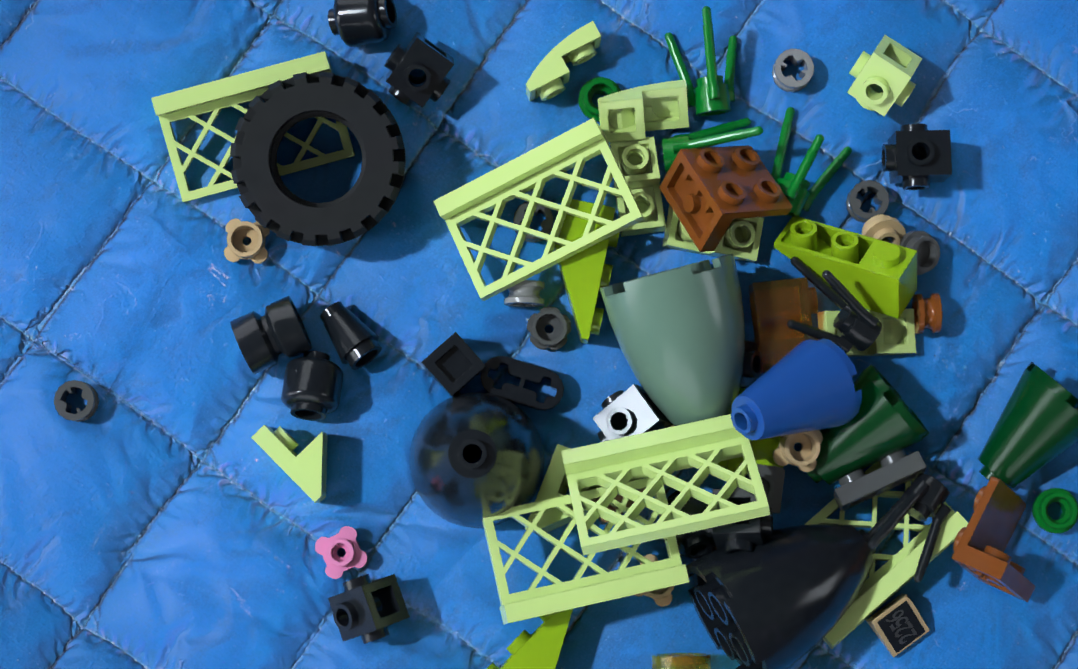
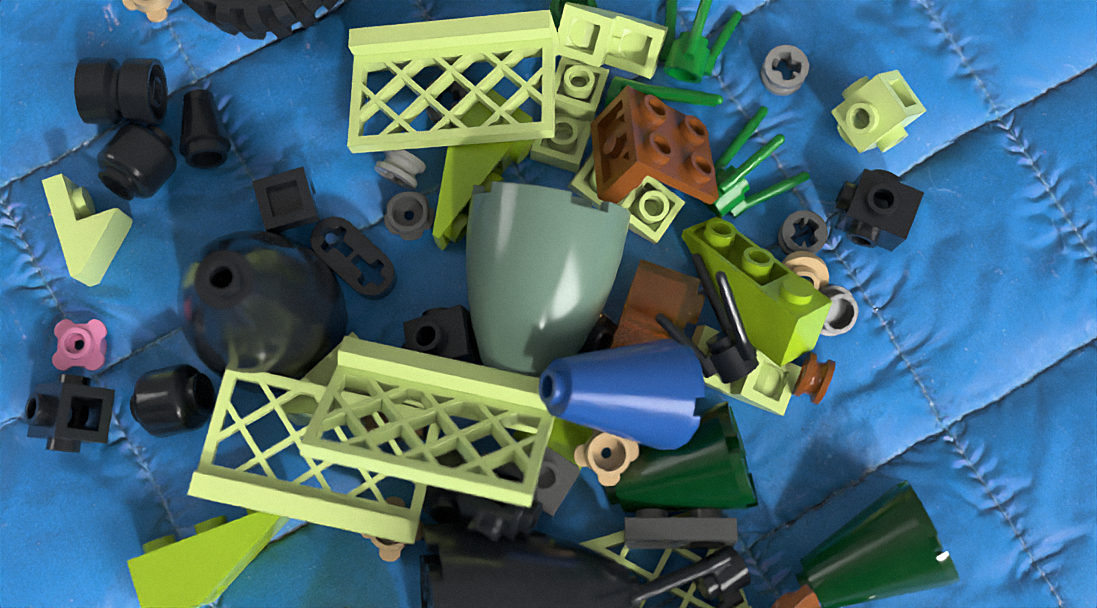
camera: 25 degrees right, 5 degrees down
none -> black head [130,364,216,438]

